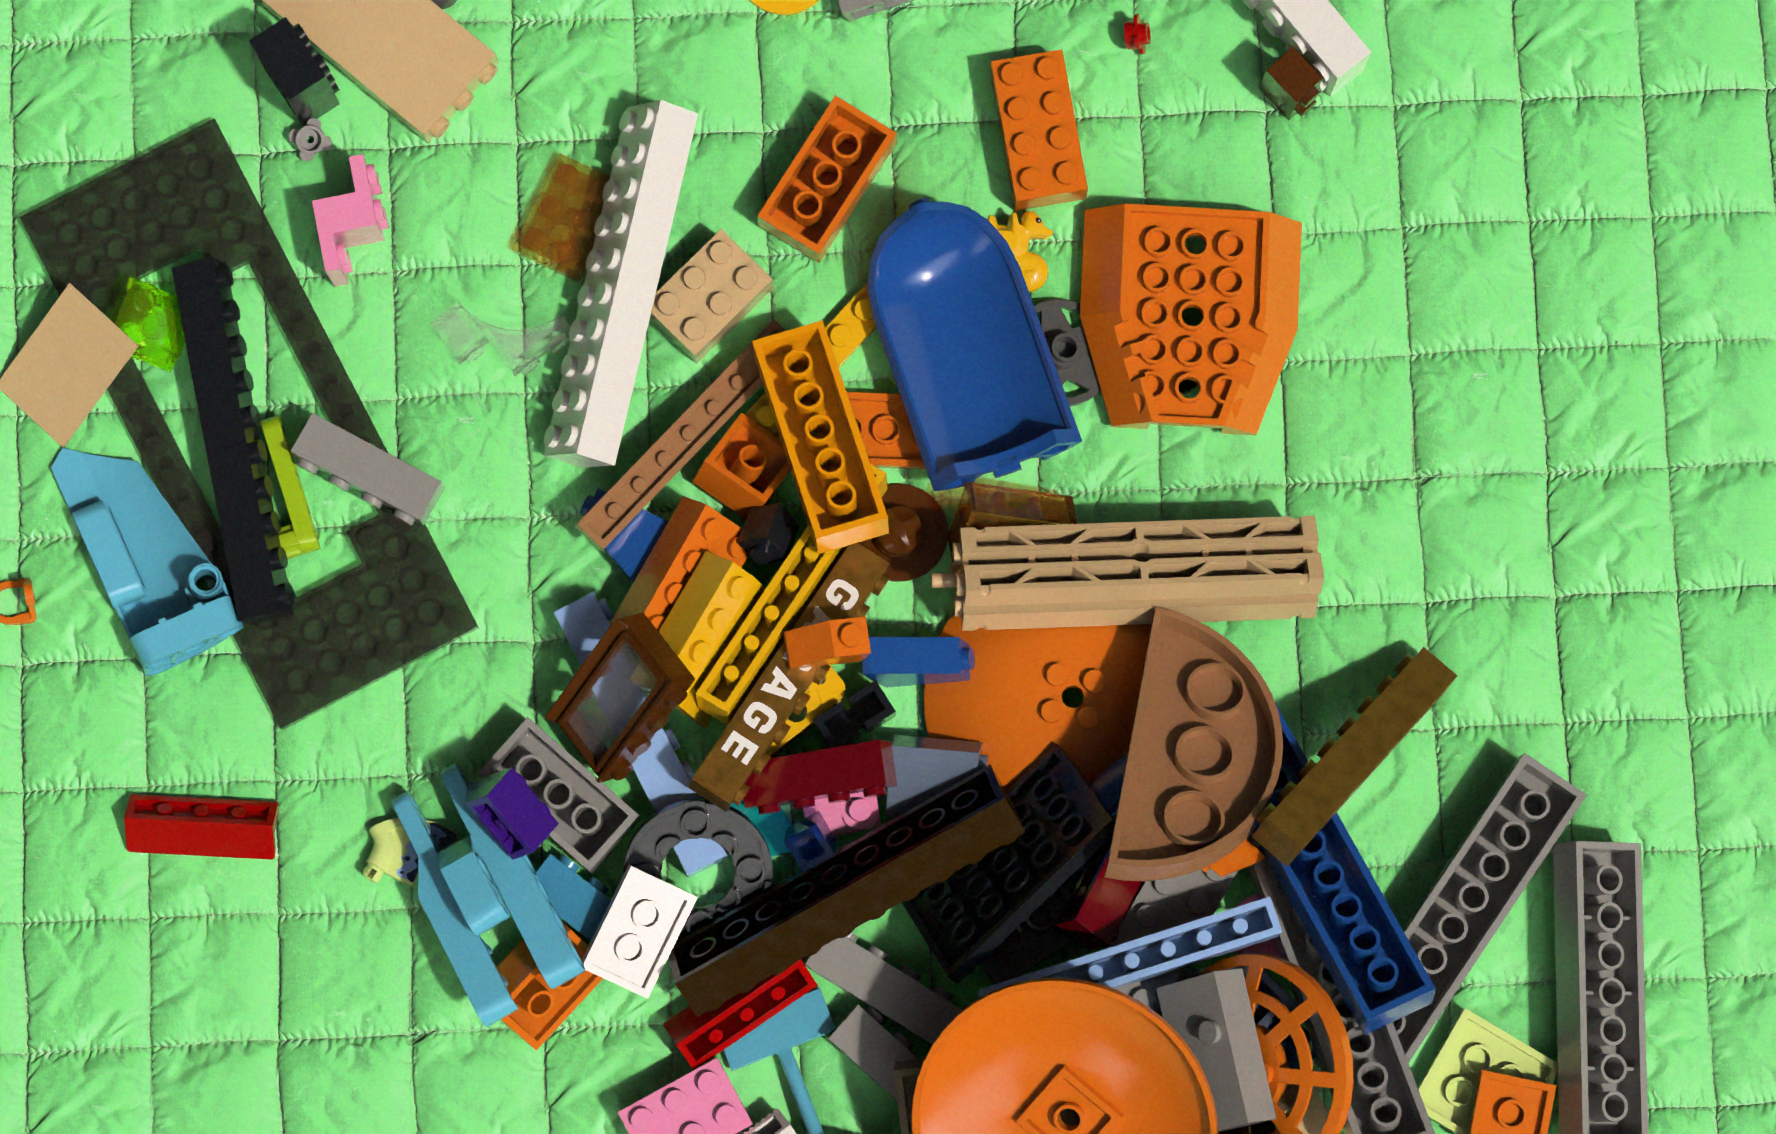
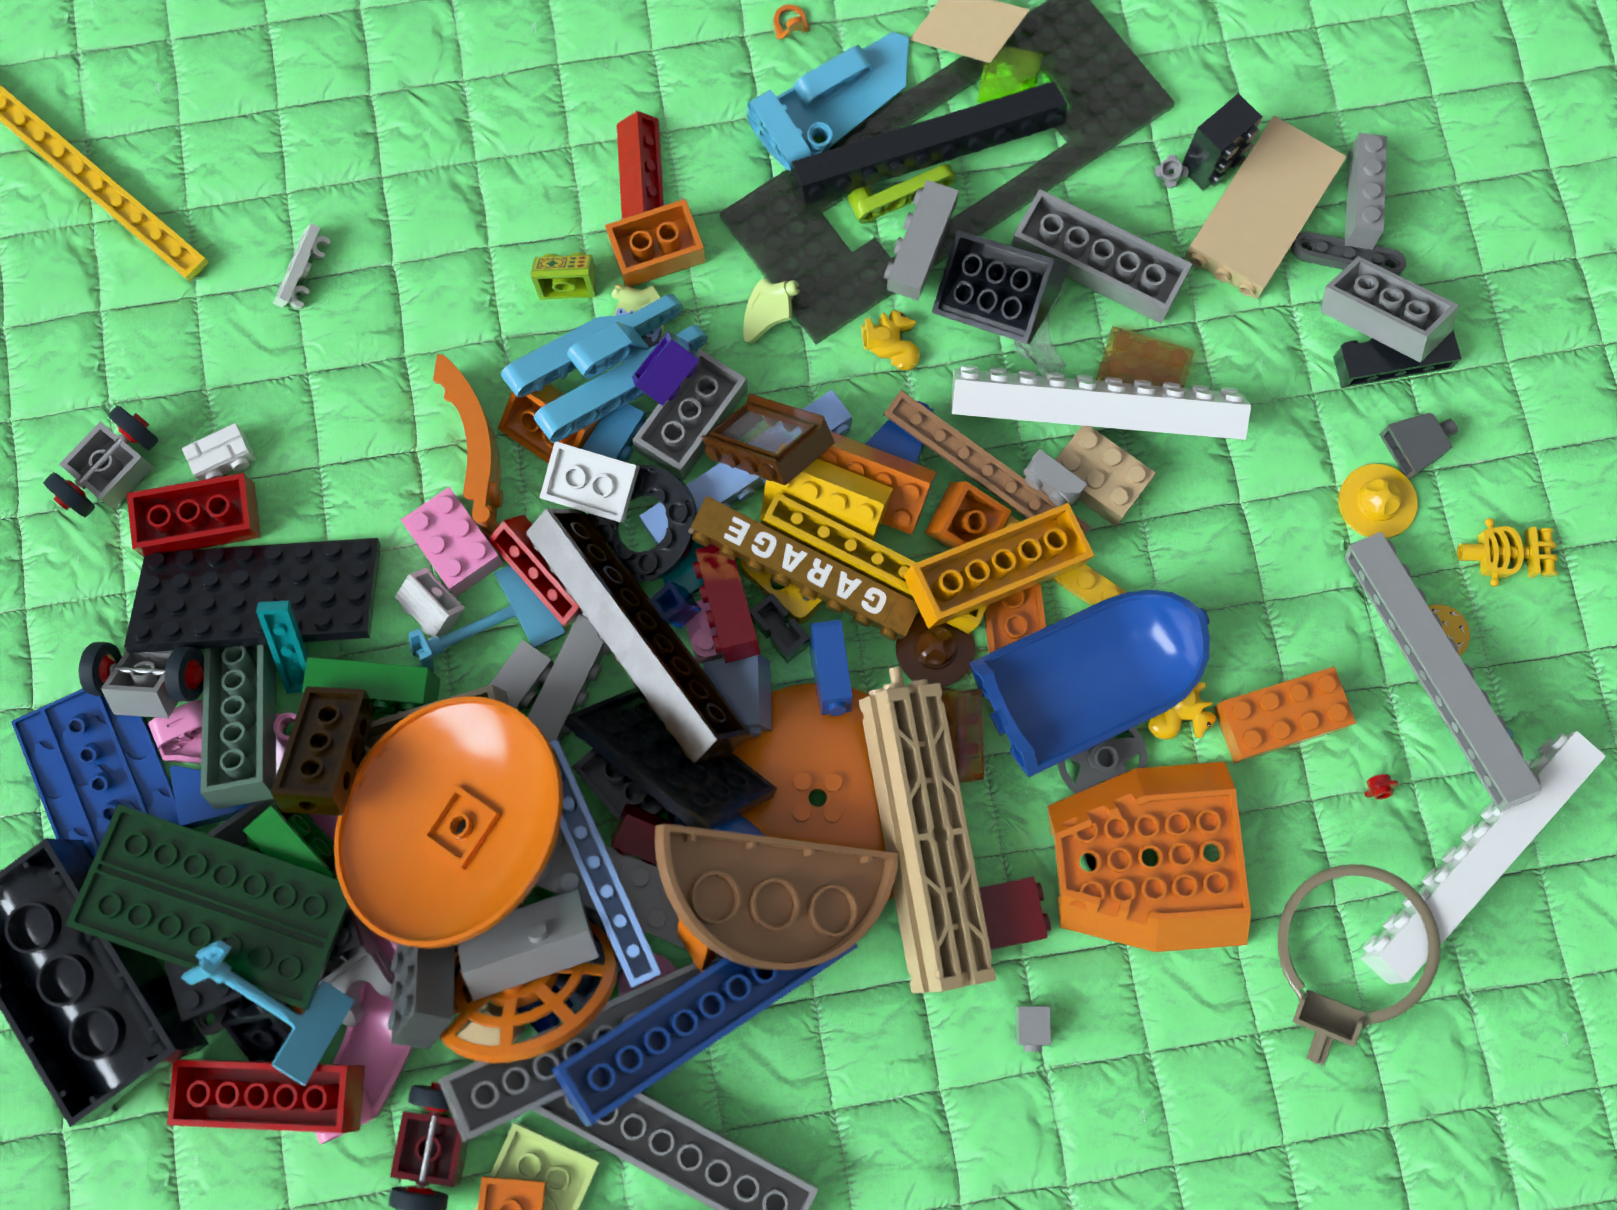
camera: 85 degrees right, 5 degrees down
bright pink bracket [312,154,389,287] -> none
black brick [738,503,799,565] -> none
orange brick [757,95,897,263] -> none
orange slope [784,616,871,669] -> none
pearl gold brick [1252,647,1458,867] -> none
reddish brown brick [1260,47,1323,120] -> none
none -> orange windscreen [433,354,503,538]
none -> lime slope [531,252,596,300]
none -> orange brick [605,199,706,287]
none -> yellowish green arm [743,278,800,344]
none -> yellow animal [861,310,920,371]
none -> black slope [931,230,1069,345]
none -> dark red brick [979,876,1051,950]
none -> light grey brick [1011,189,1192,324]
none -> light grey brick [1015,1006,1051,1052]
none -> light grey slope [1023,449,1087,506]
none -> dark tan brick [1278,864,1440,1066]

